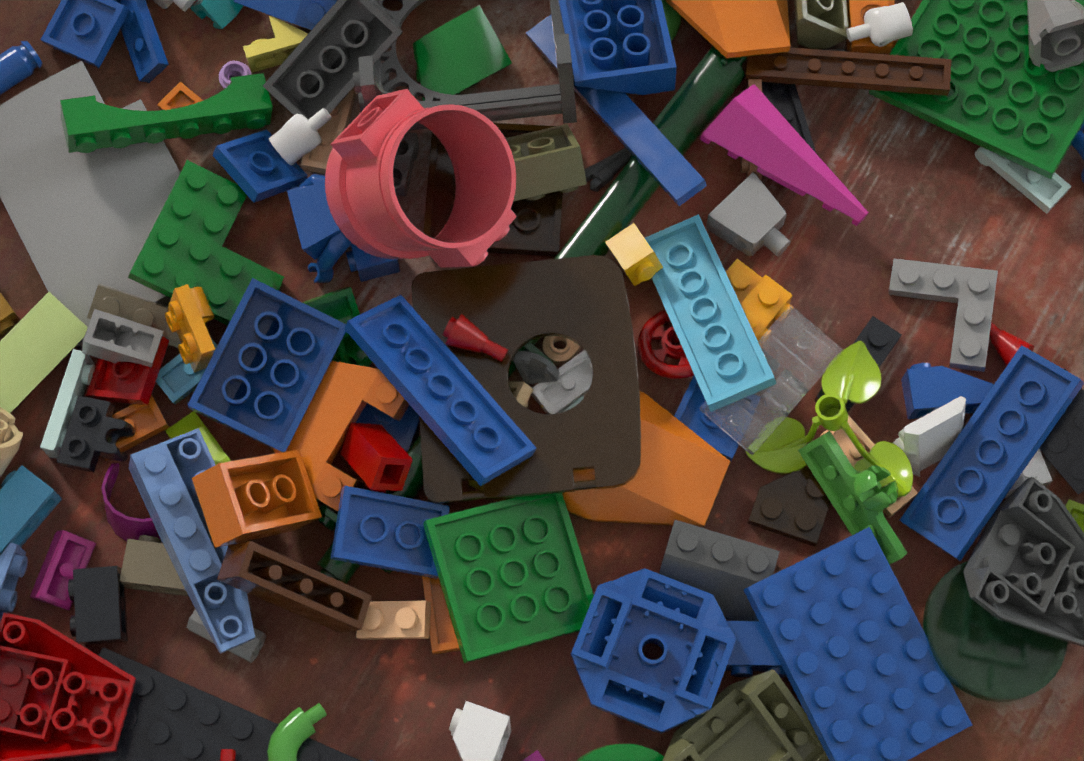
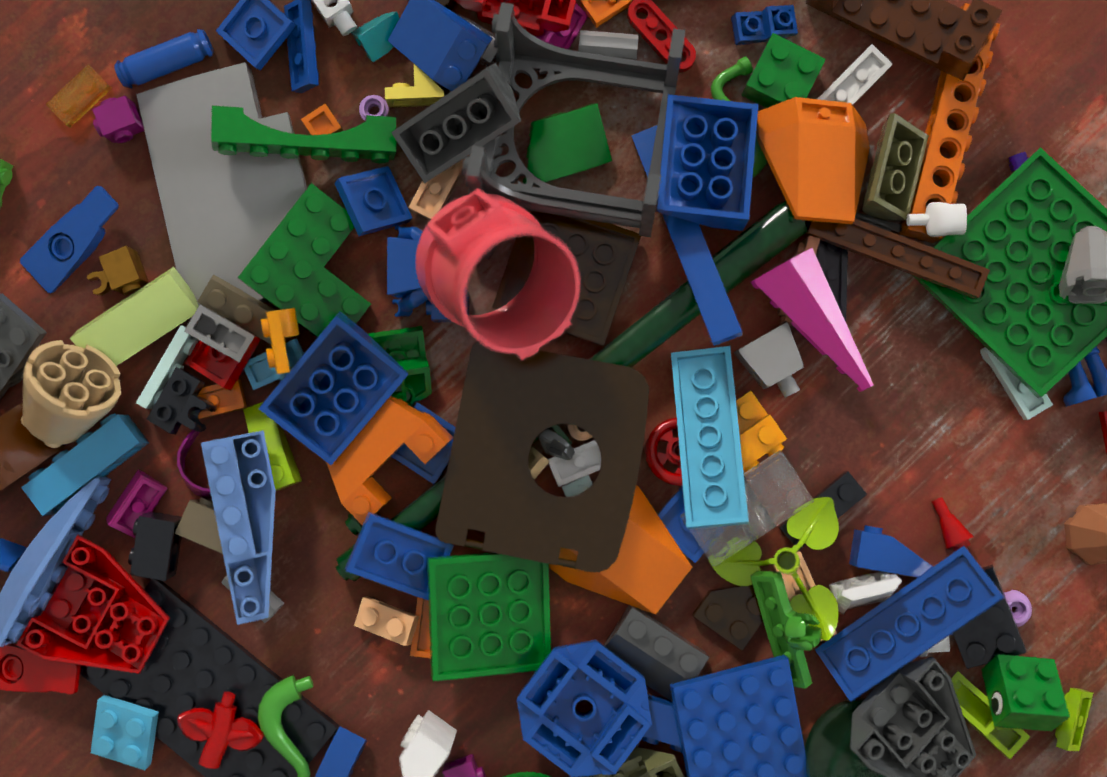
camera: 15 degrees right, 15 degrees up
orange brick [192,450,322,548] -> none
reddish brown brick [217,541,372,632] -> none
white piece [269,108,332,166] -> none
red brick [340,422,413,493] -> none
blue plate [344,295,536,486] -> none
red cone [443,314,508,362] -> none
olive slope [505,124,587,201] -> none
dark grey piece [584,148,631,192] -> none
yellow brick [605,223,663,287] -> none
light grey plate [889,258,998,372] -> none

